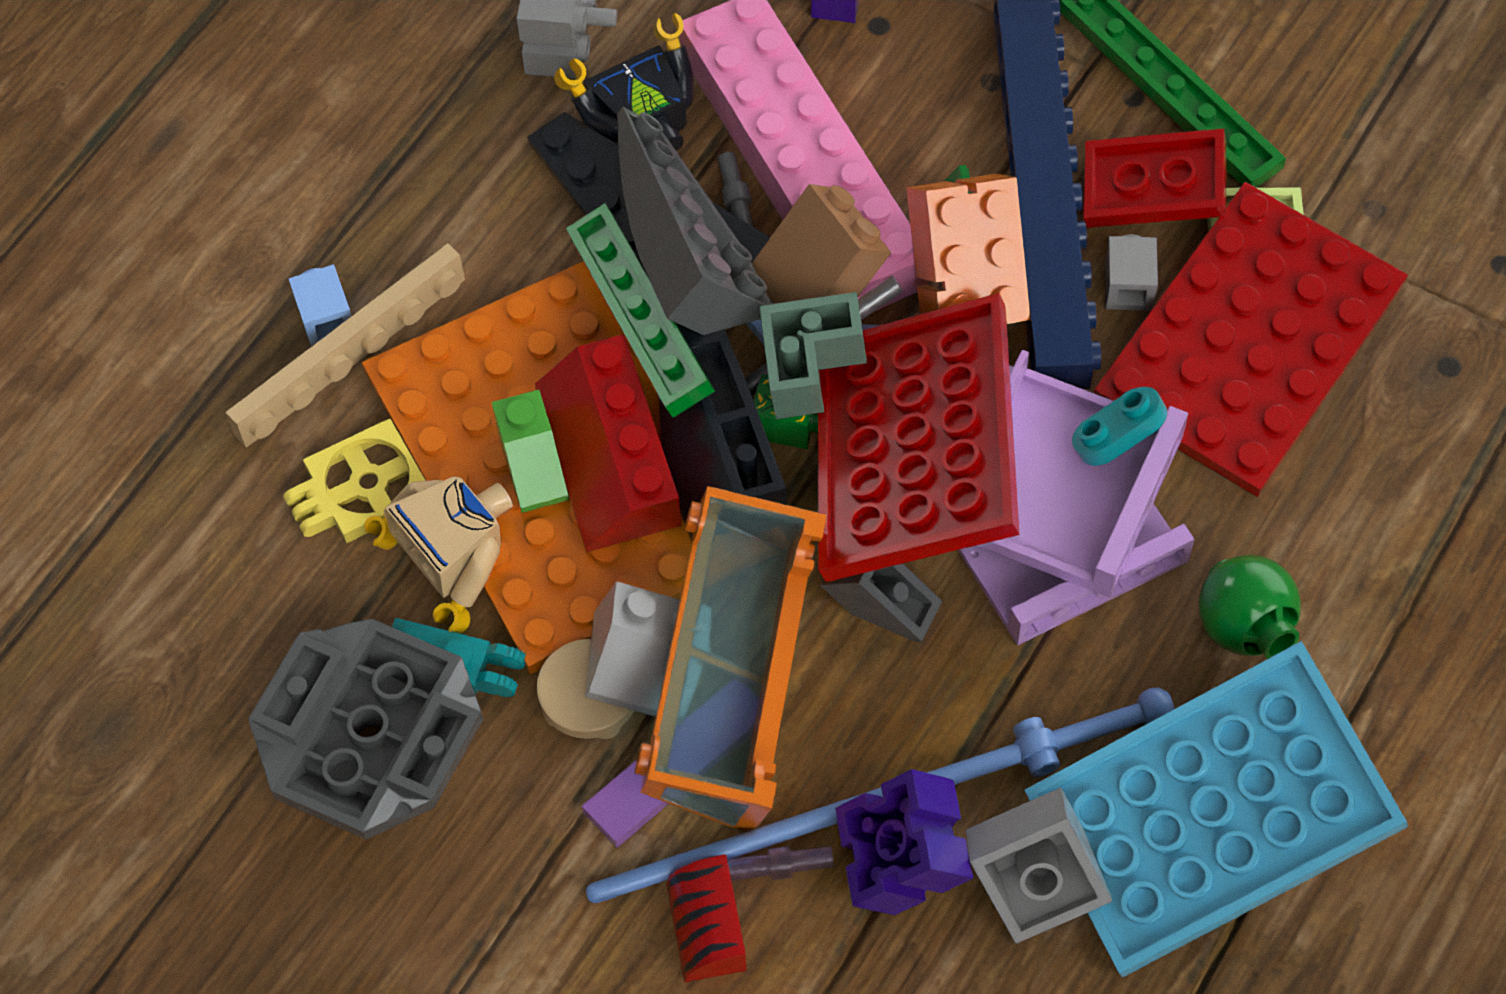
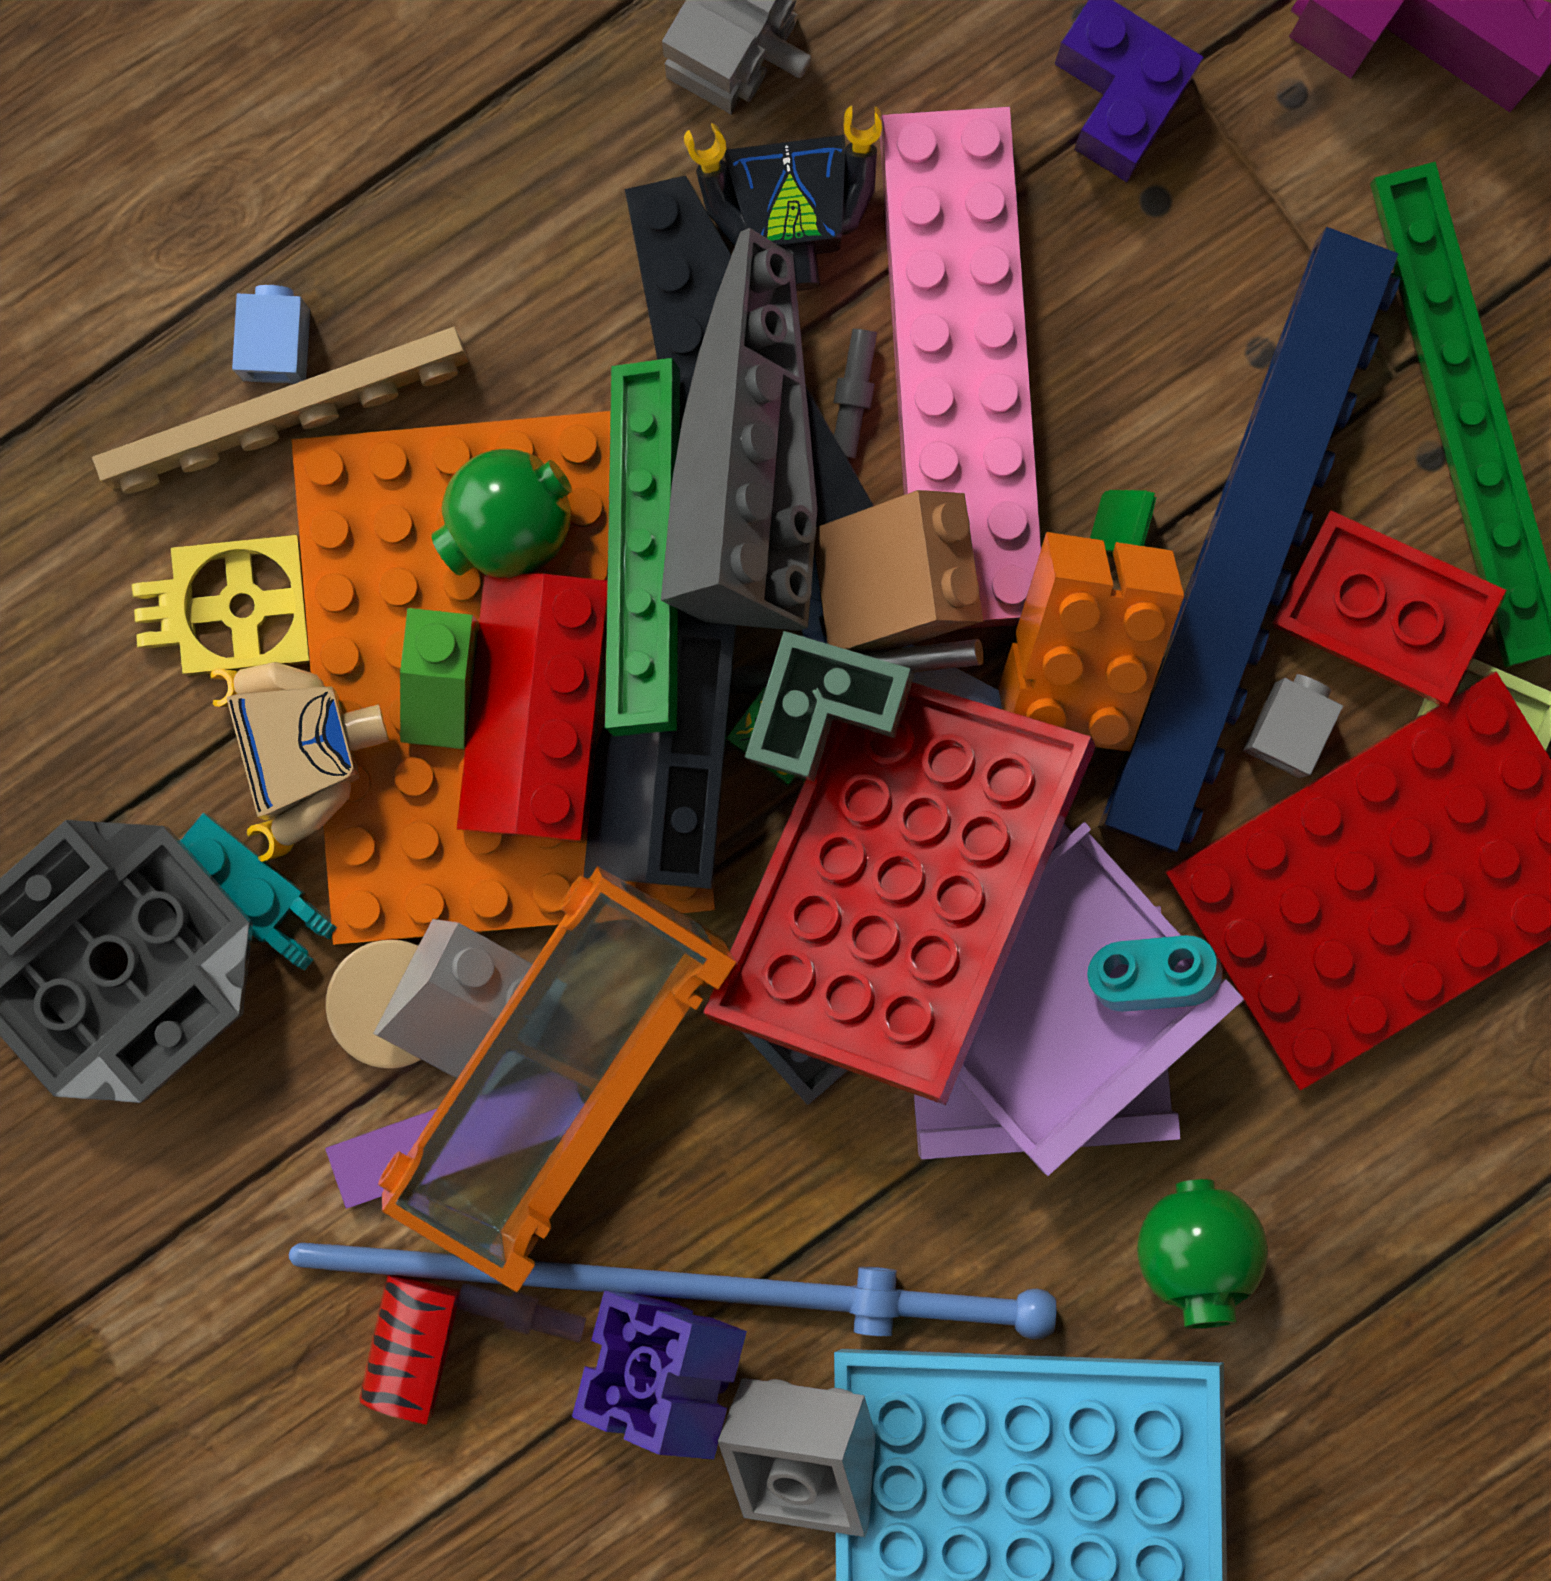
camera: 20 degrees right, 25 degrees up
none -> green brick [431,449,572,578]

